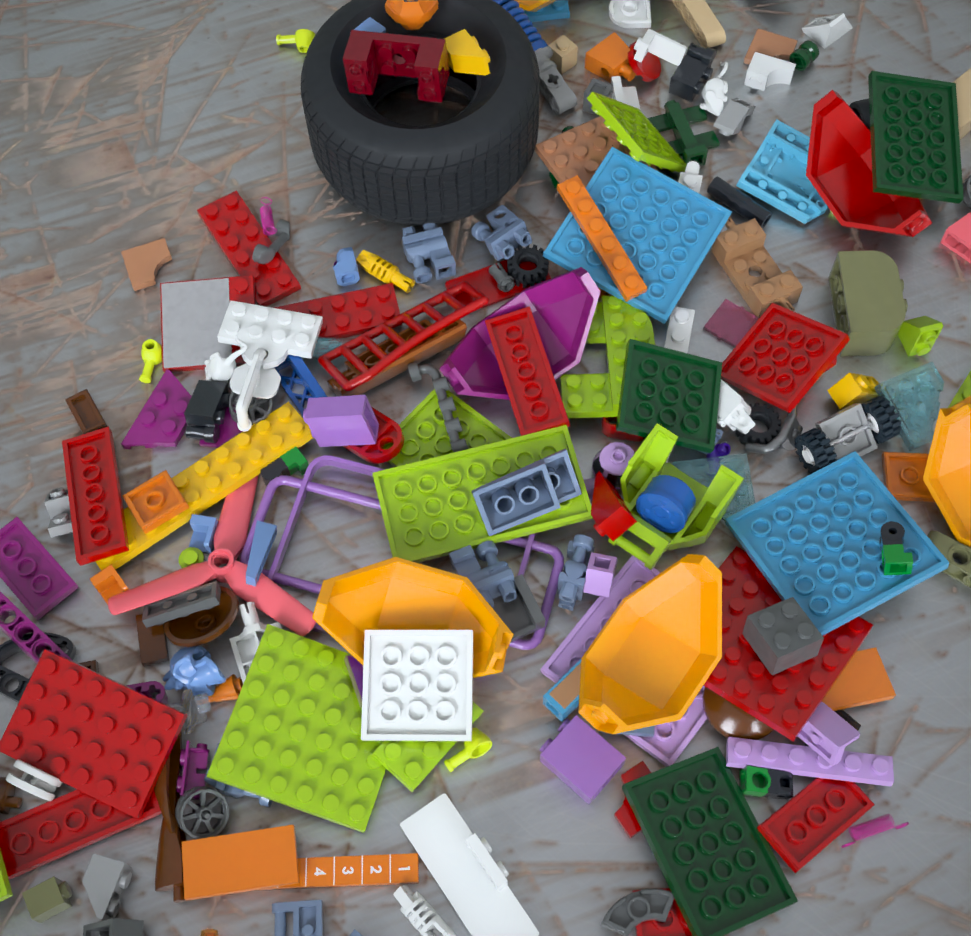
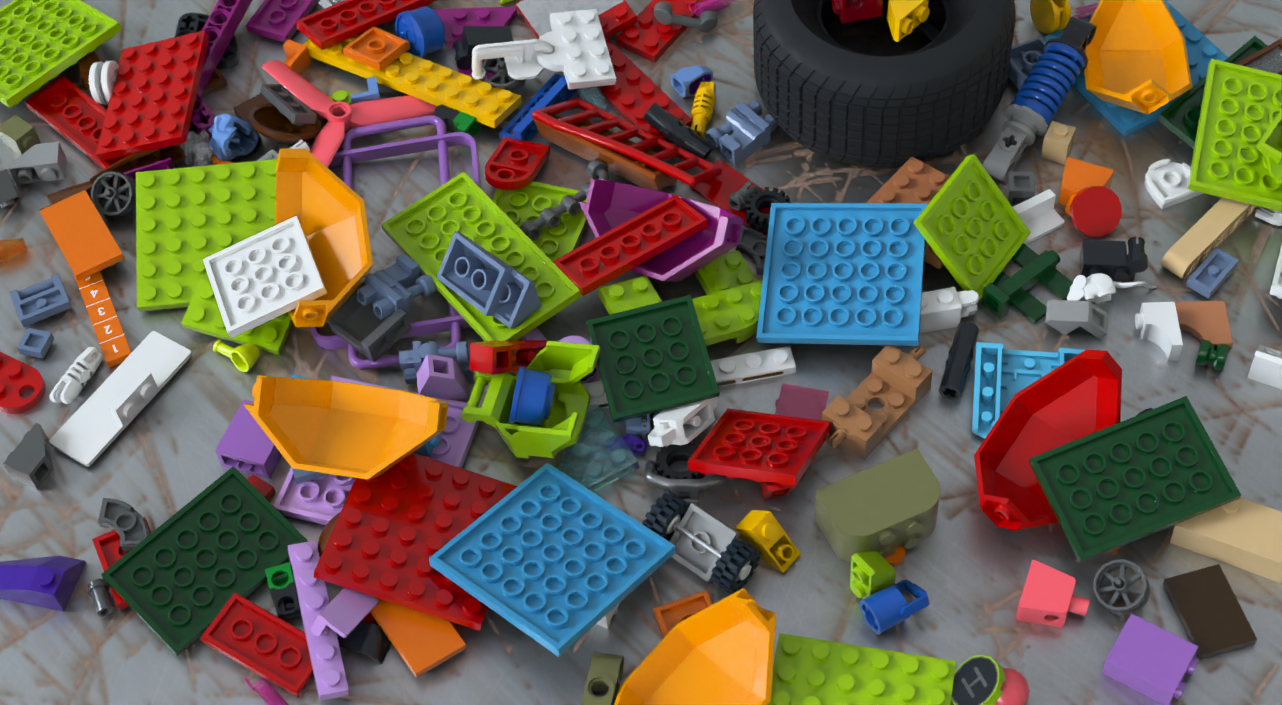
camera: 70 degrees right, 10 degrees down
white animal [204,335,248,385] -> none
medium blue piece [246,520,277,586] -> none
medium lavender brick [303,395,379,447] -> none
sand blue hips [471,204,532,261] -> none
orange plate [557,175,647,302] -> none
white bracket [634,29,687,66] -> none
dark grey brick [742,597,824,675] -> none
clear light blue plate [874,362,944,451] -> none
green leg [879,521,913,575] -> none
none -> blue wheel [395,7,445,58]
none -> black axle [643,103,714,160]
none -> blue piece [860,580,930,634]
none -> sand blue plate [1186,247,1239,299]

